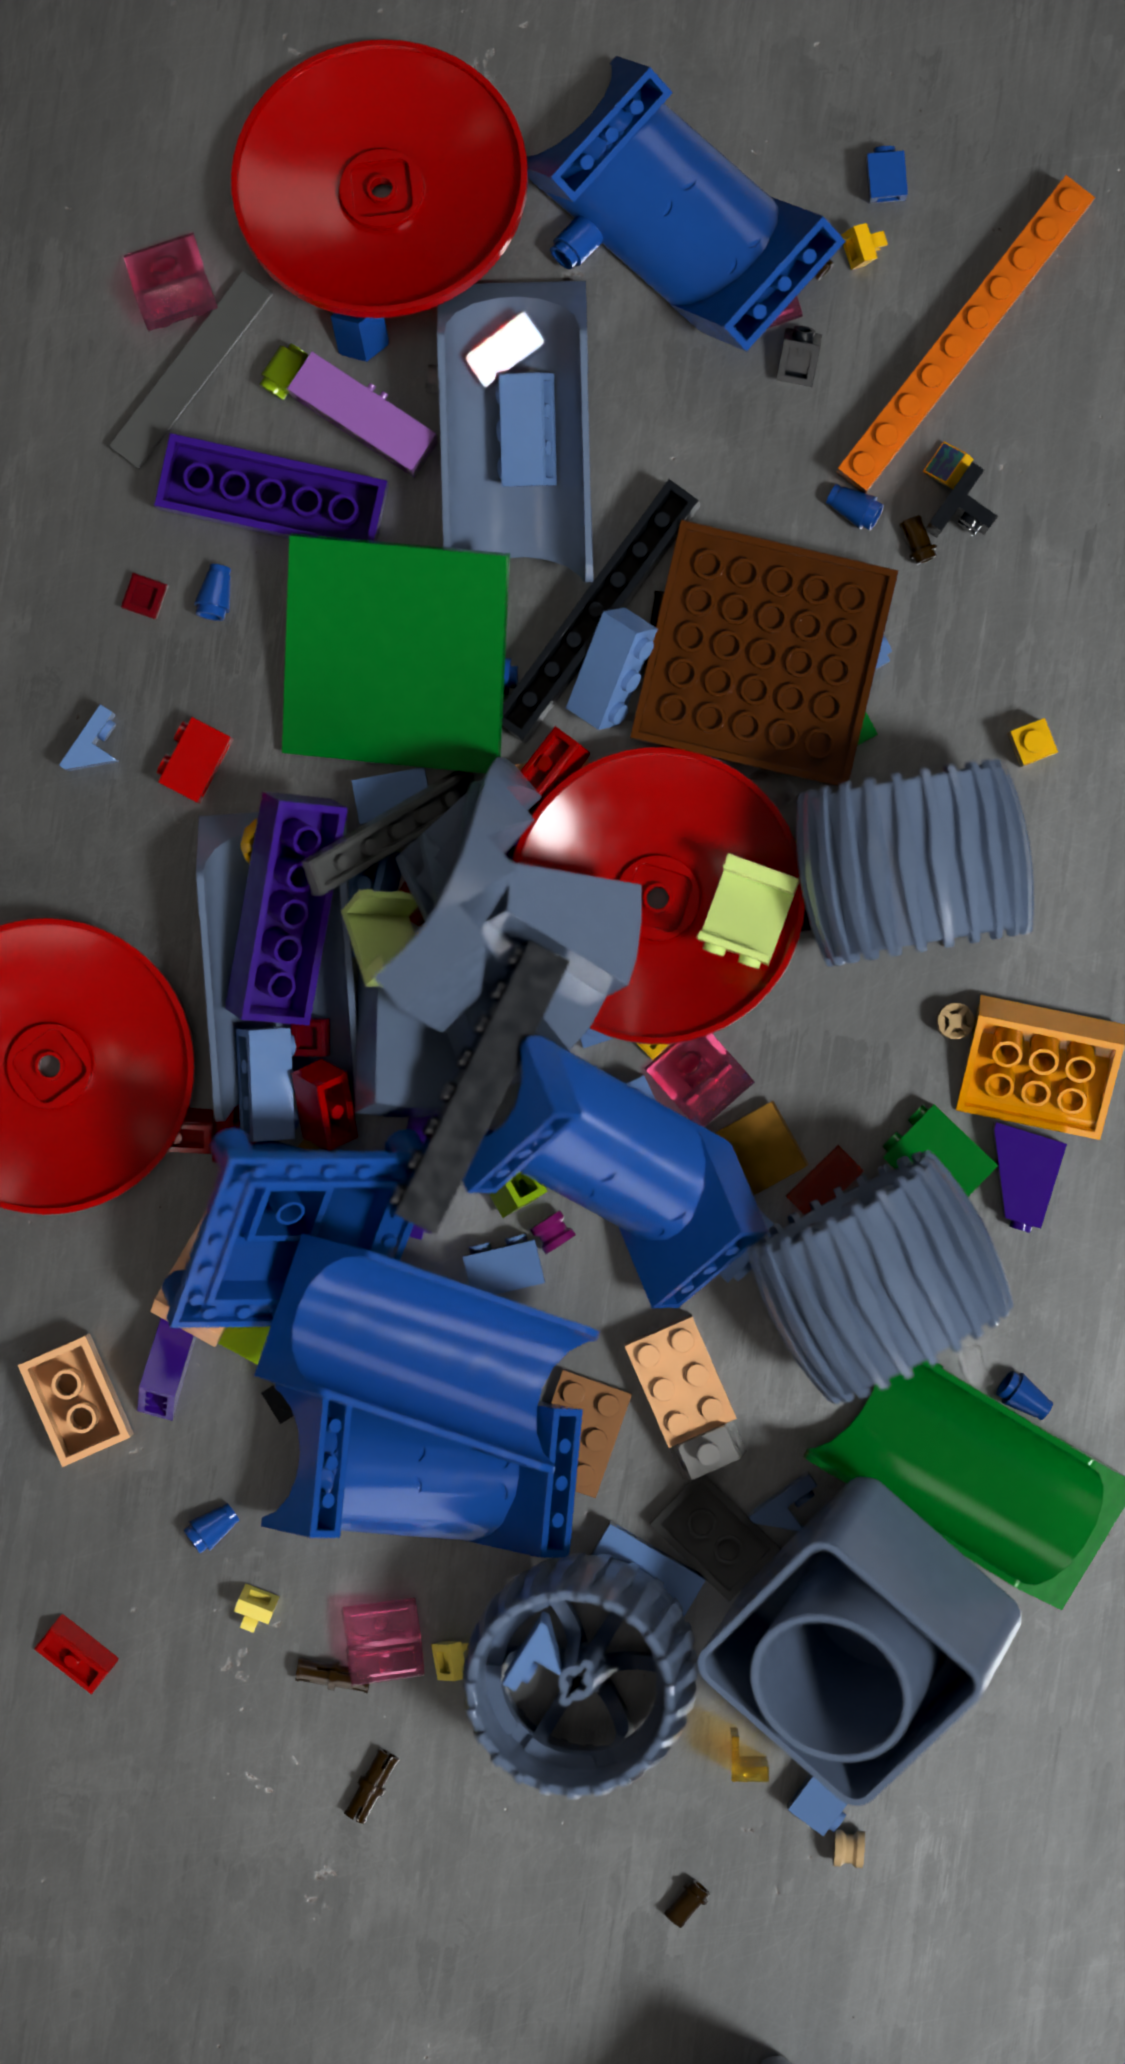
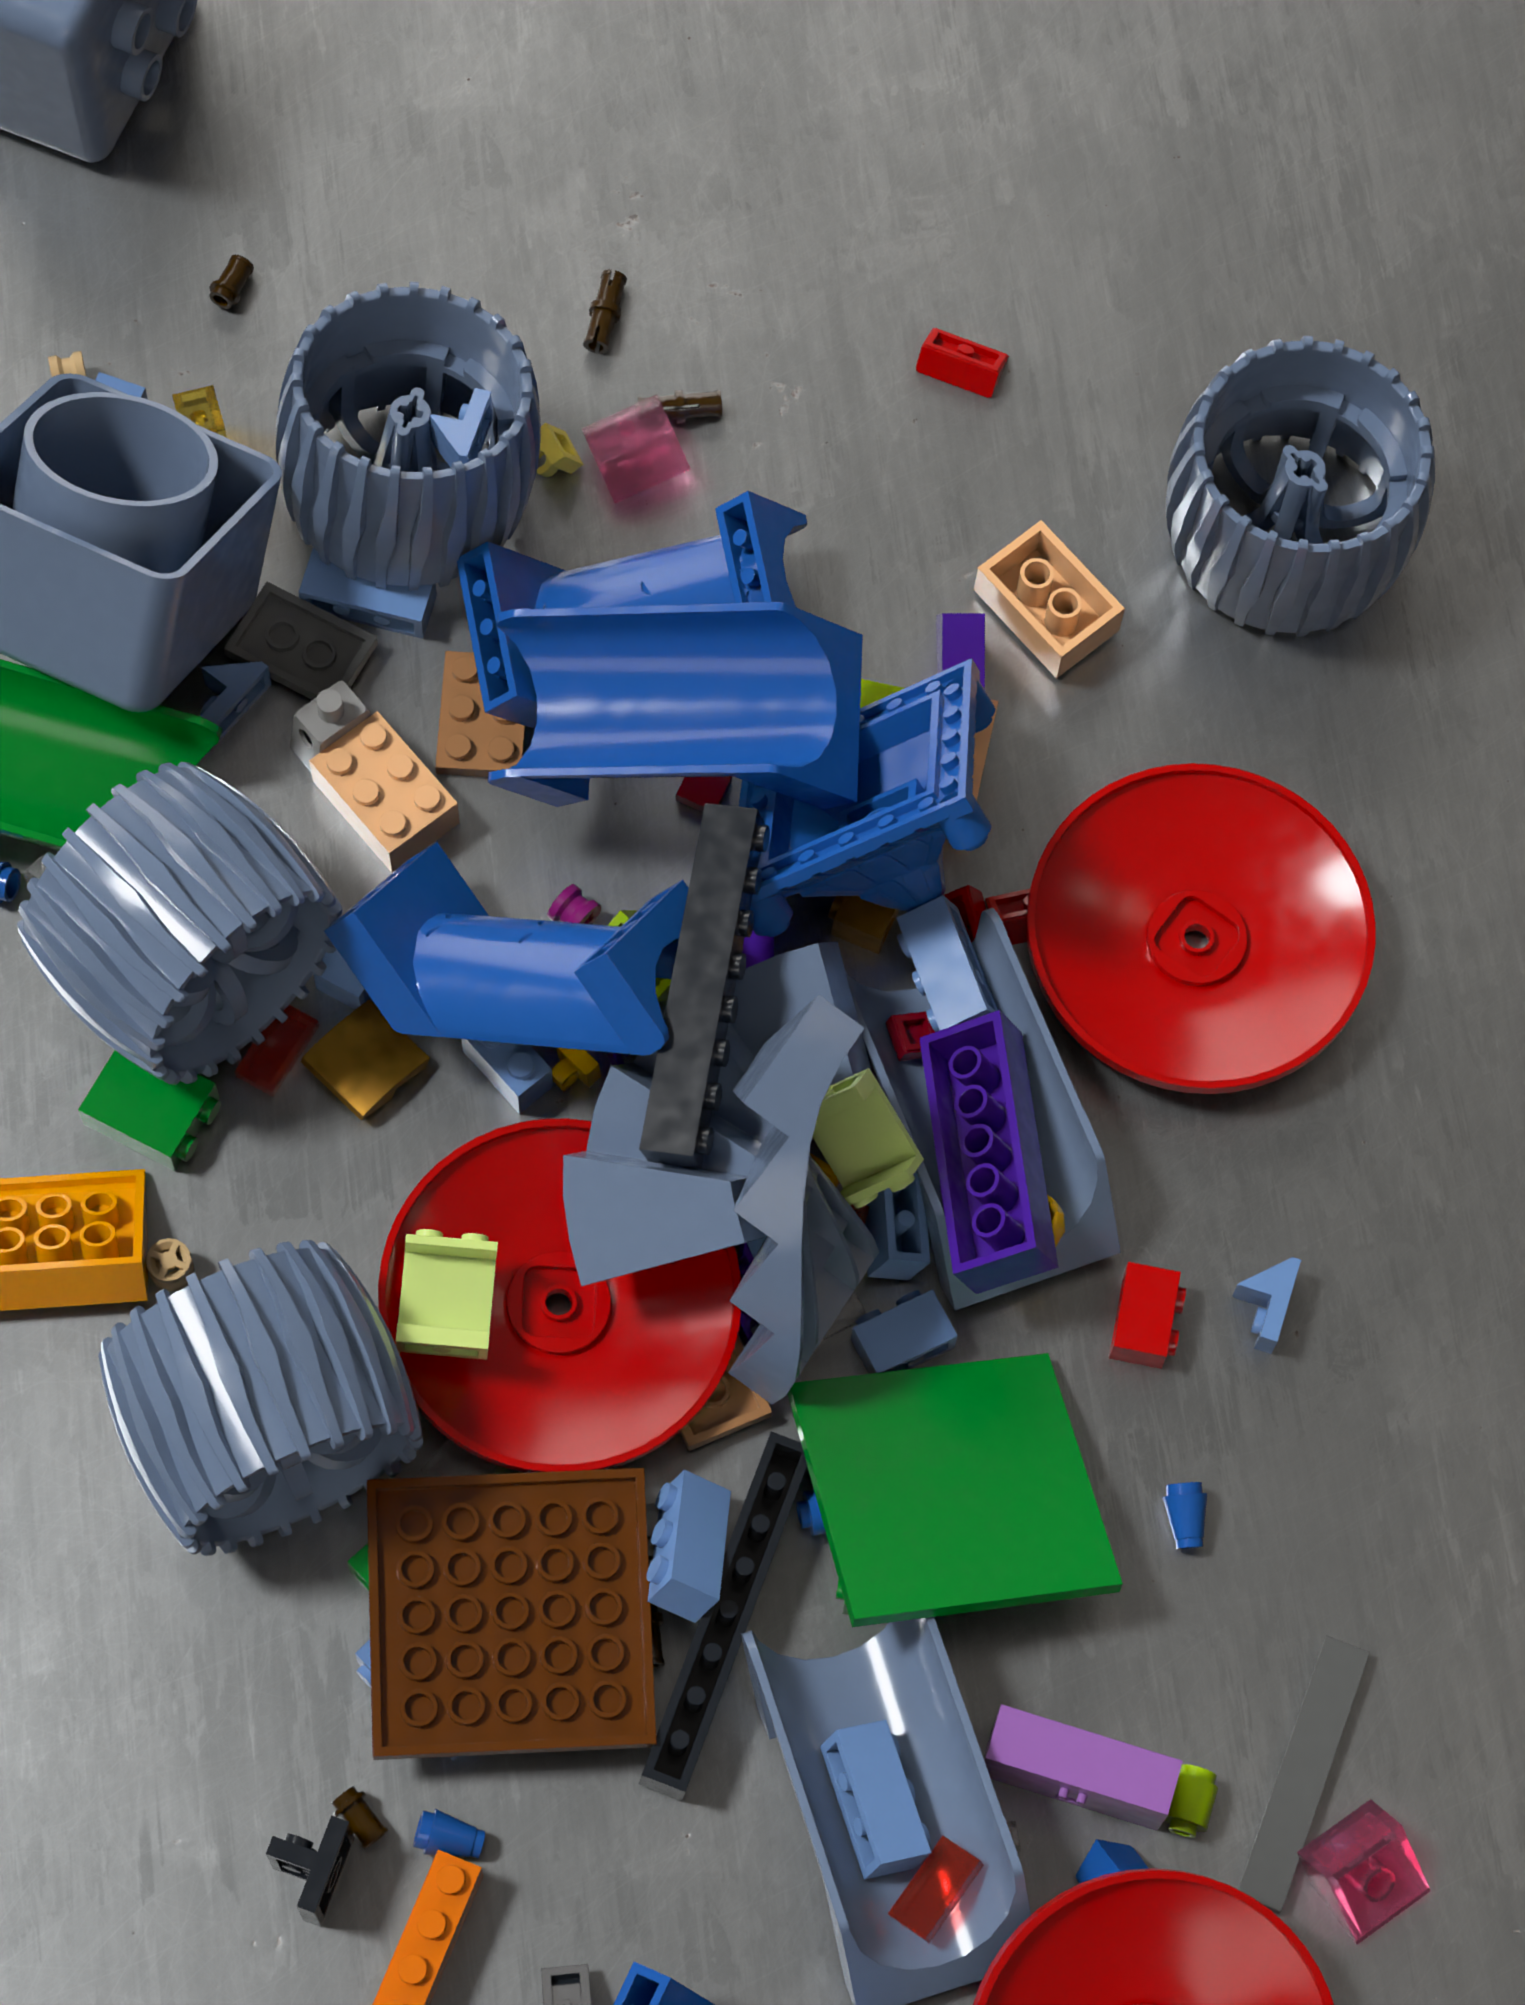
camera: 155 degrees right, 20 degrees down
dark red tile [121,573,168,620] -> none
dark purple brick [154,433,389,541] -> none
blue cone [183,1503,240,1554] -> none
light yellow tile [234,1583,280,1633] -> none
red brick [291,1059,358,1152] -> none
dark grey tile [302,771,475,896] -> none
medium blue brick [463,1233,545,1295] -> none
red slope [520,726,590,806] -> none
clear pink slope [644,1034,755,1127] -> none
tile [923,441,974,490] -> none
dark purple slope [992,1122,1067,1233] -> none
yellow brick [1007,718,1058,768] -> none

